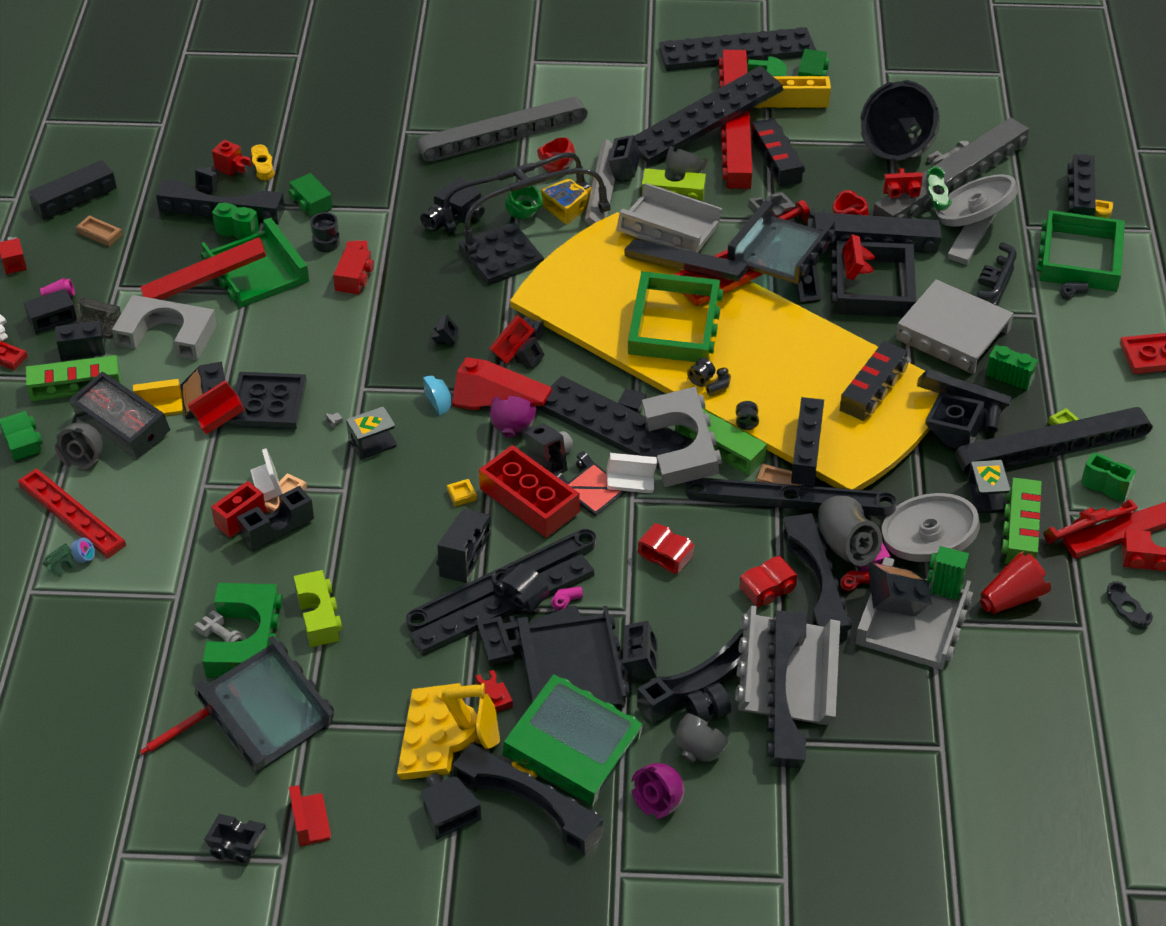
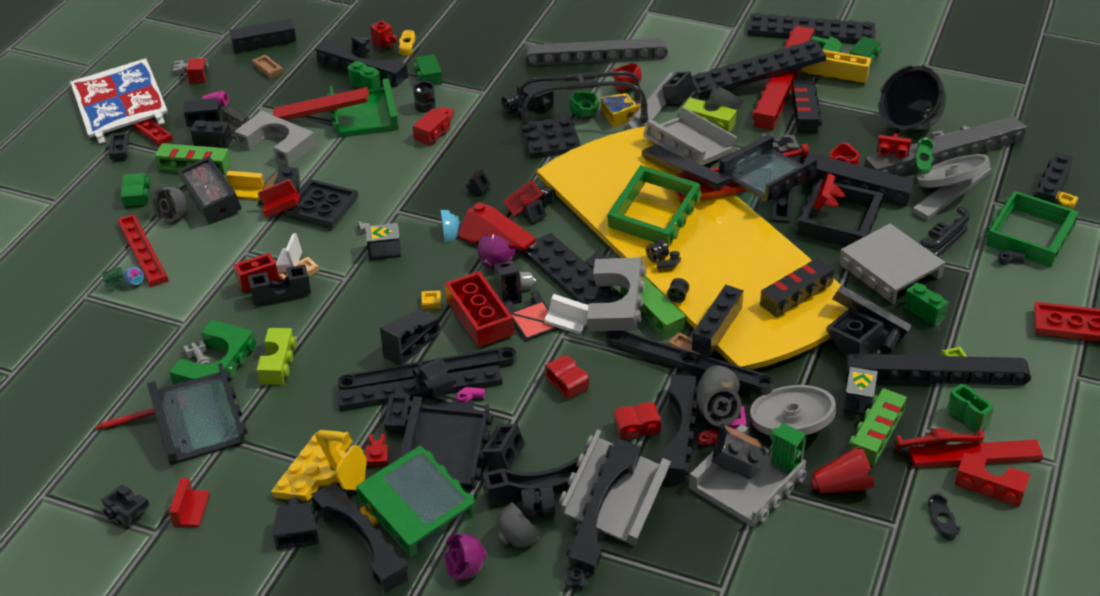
camera: 20 degrees right, 5 degrees down
none -> black plate [565,567,589,589]

